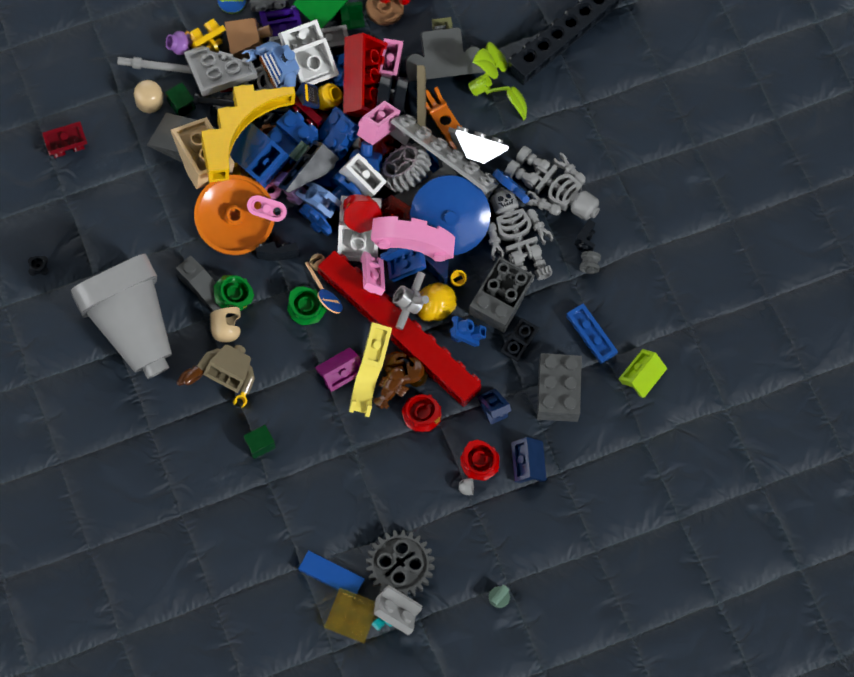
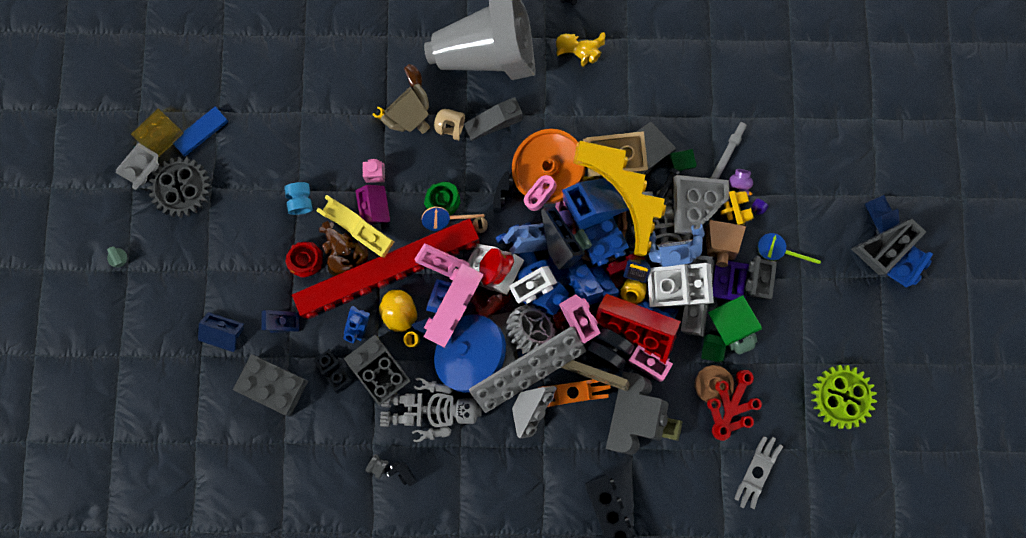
camera: 115 degrees right, 10 degrees up
dark red bracket [42,121,88,158] -> none
tan helmet [134,80,164,113] -> none
green hat [213,275,254,311] -> none
dark green panel [244,425,276,459] -> none
light grey bar [392,272,429,330] -> none
light grey hinge [458,478,474,495] -> none
red hat [460,440,499,481] -> none
lime plant [468,42,527,120] -> none
blue piece [492,168,530,203] -> none
light grey piece [505,146,600,220] -> none
blue plate [566,303,618,364] -> none
lime panel [619,349,667,398] -> none
none -> dark azure wheel [284,182,313,215]
none -> bright pink brick [363,159,385,183]
none -> yellow animal [556,32,606,67]
none -> dark purple hinge [752,198,769,215]

